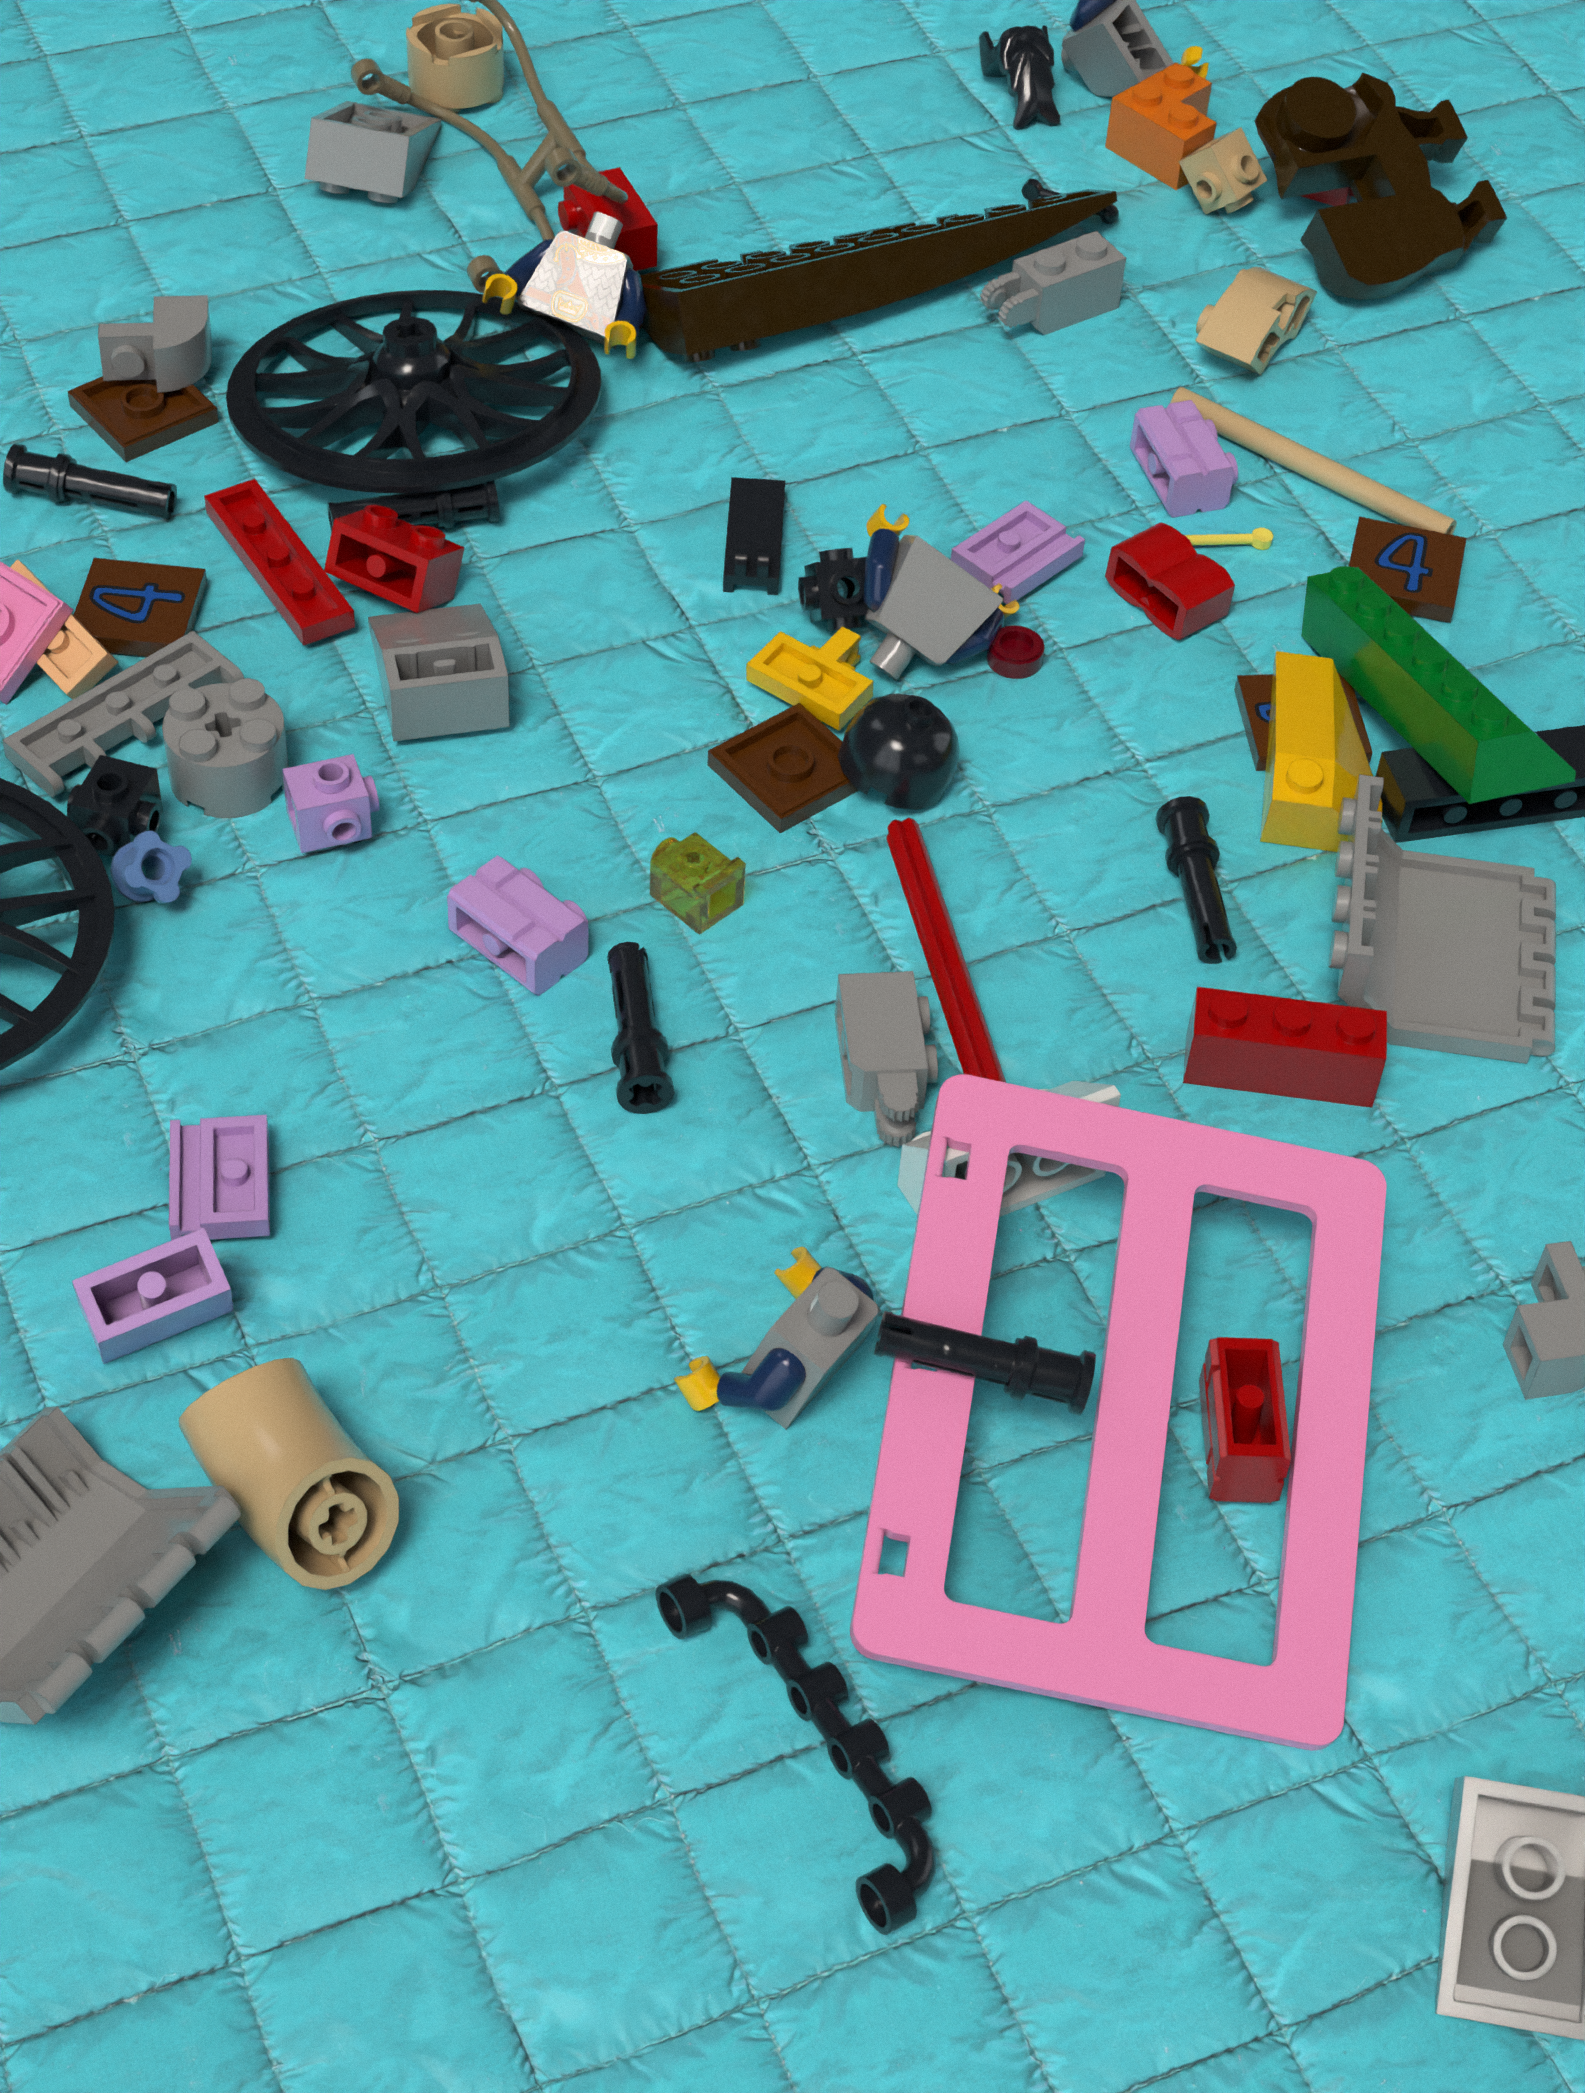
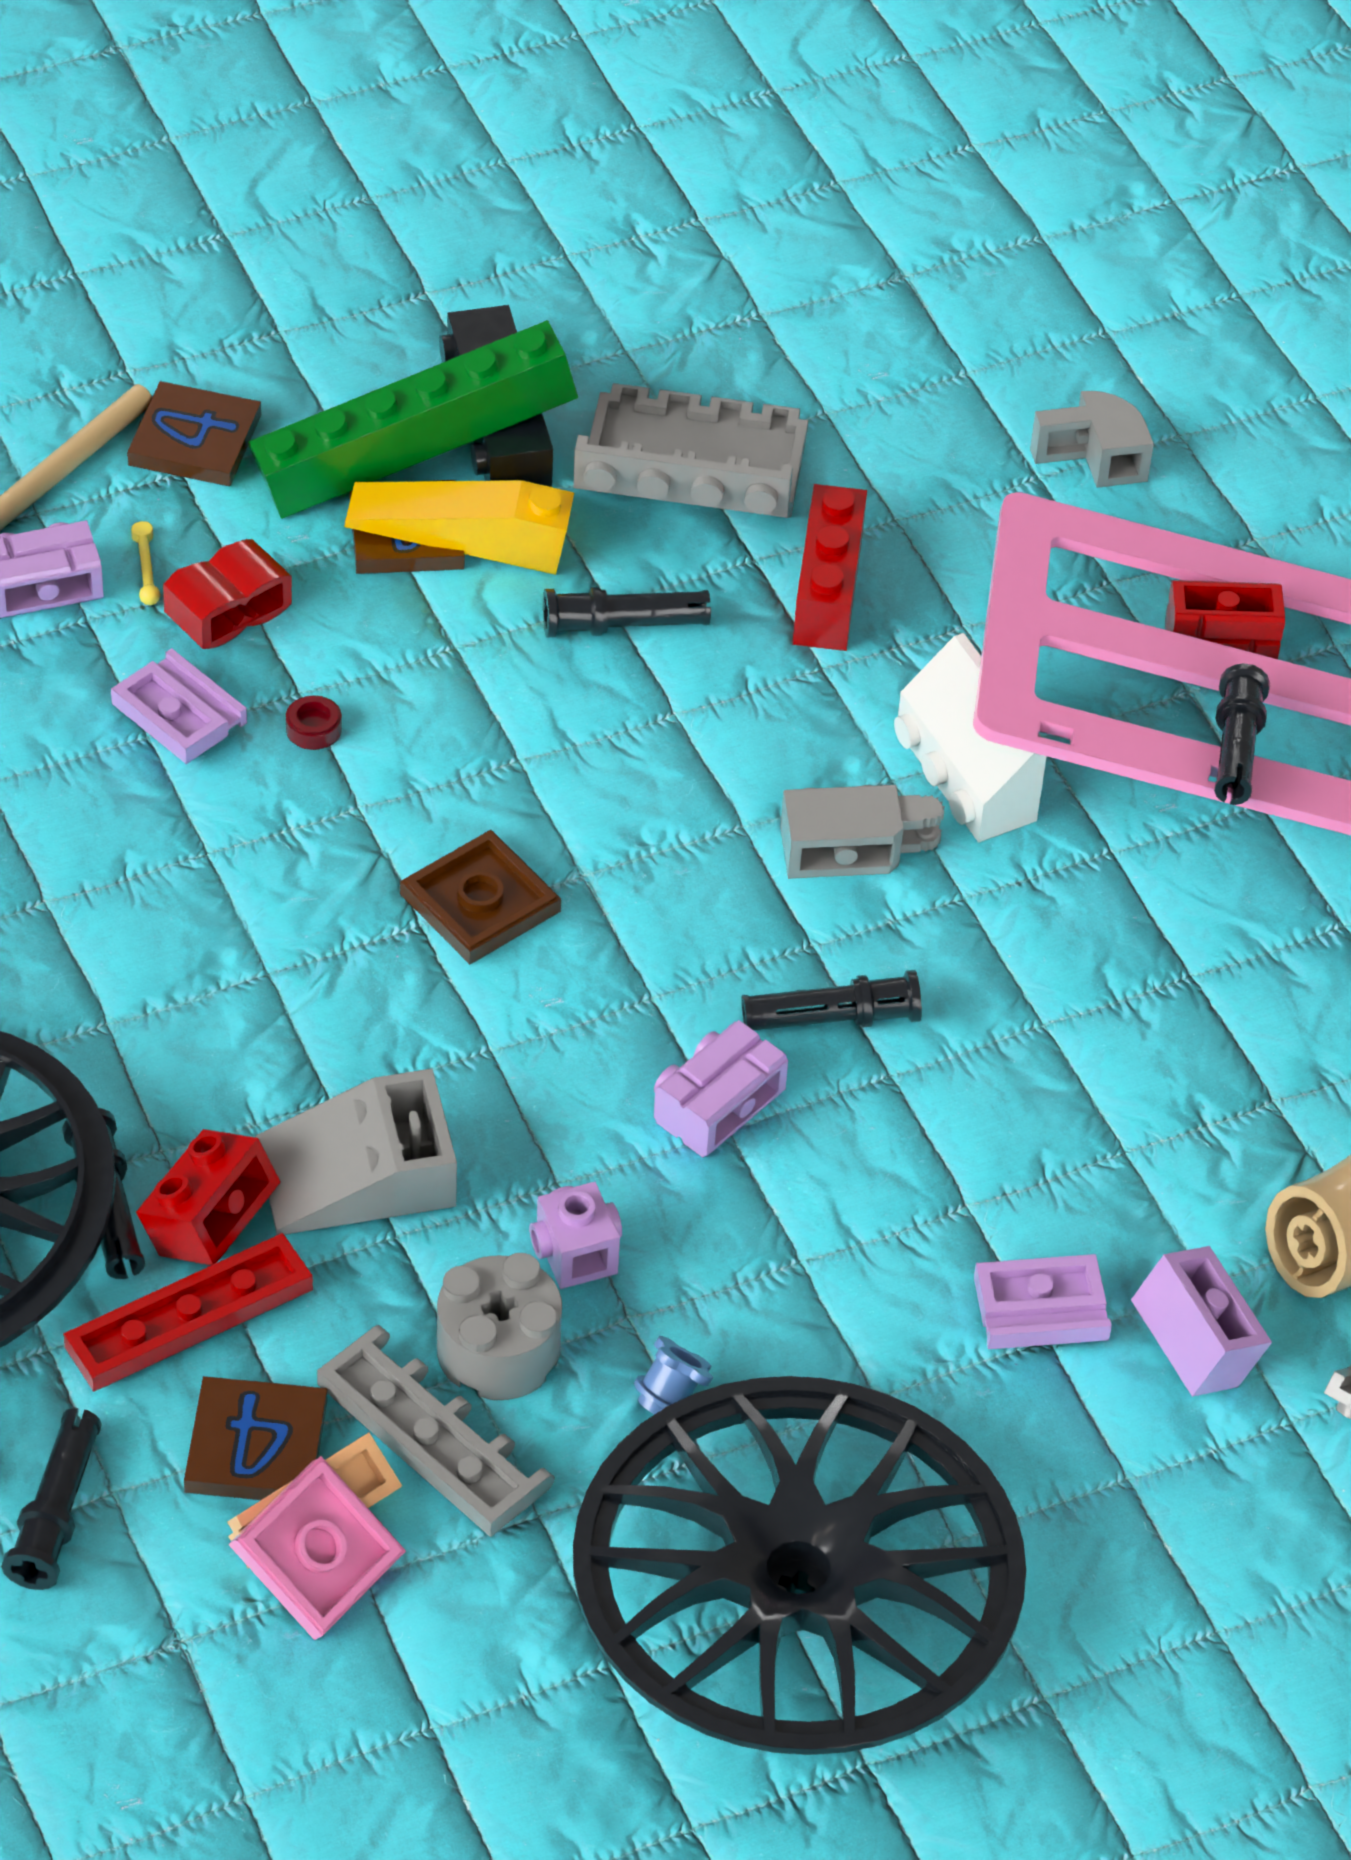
camera: 90 degrees left, 0 degrees up
black brick [67,755,163,856] -> none
clear yellow brick [650,832,746,935] -> none
torso [674,1247,881,1429] -> none
black hinge [723,477,785,595] -> none
yellow hinge [746,626,873,731] -> none
black brick [798,548,869,631] -> none
black cylinder [838,694,960,810] -> none
light grey torso [863,504,1020,681] -> none
red axle [886,818,1006,1083] -> none

